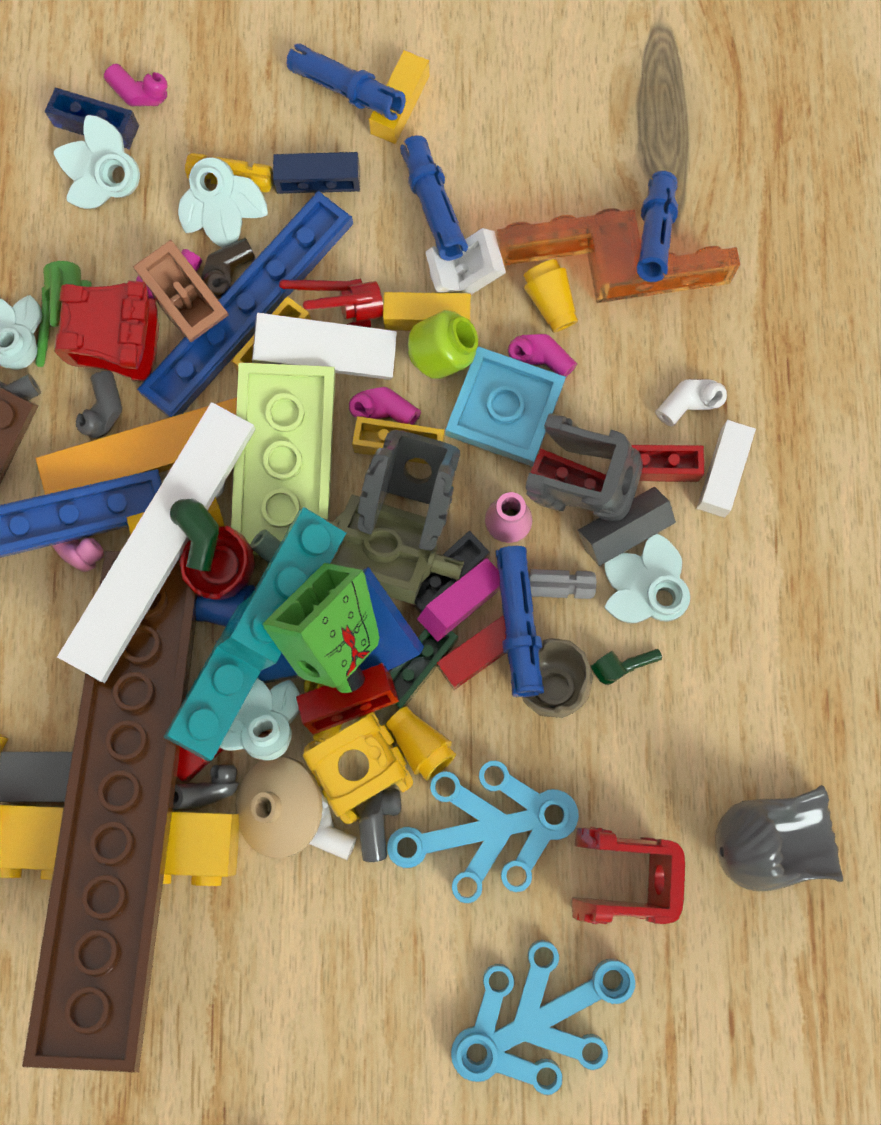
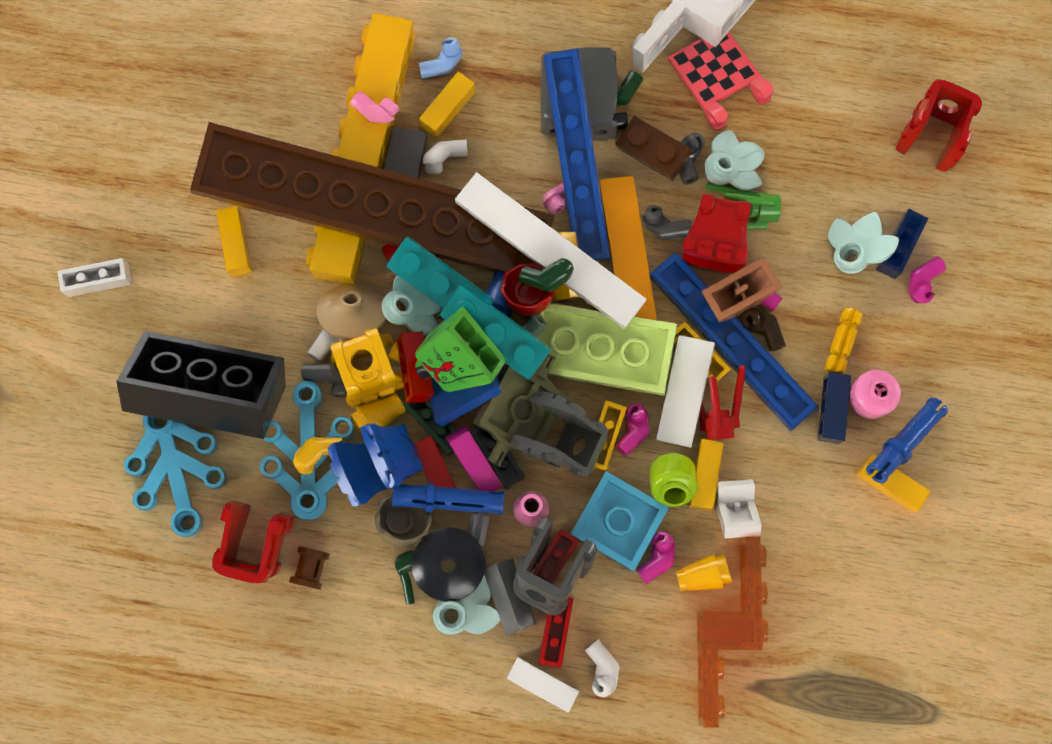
camera: 95 degrees right, 0 degrees up
dark grey arm [173,765,239,810] -> none
light aqua plate [178,158,268,248] -> none
blue pin [400,135,468,261] -> none
blue pin [637,171,678,282] -> none
dark grey piece [715,785,844,892] -> none
none -> black brick [116,331,286,439]
none -> yellow piece [216,206,253,277]
none -> reddish brown bush [289,546,330,590]
none -> yellow arm [293,437,344,475]
none -> blue piece [328,423,425,507]
none -> black dish [412,527,485,602]
none -> white arm [422,139,468,175]
none -> bright pink head [849,369,901,419]

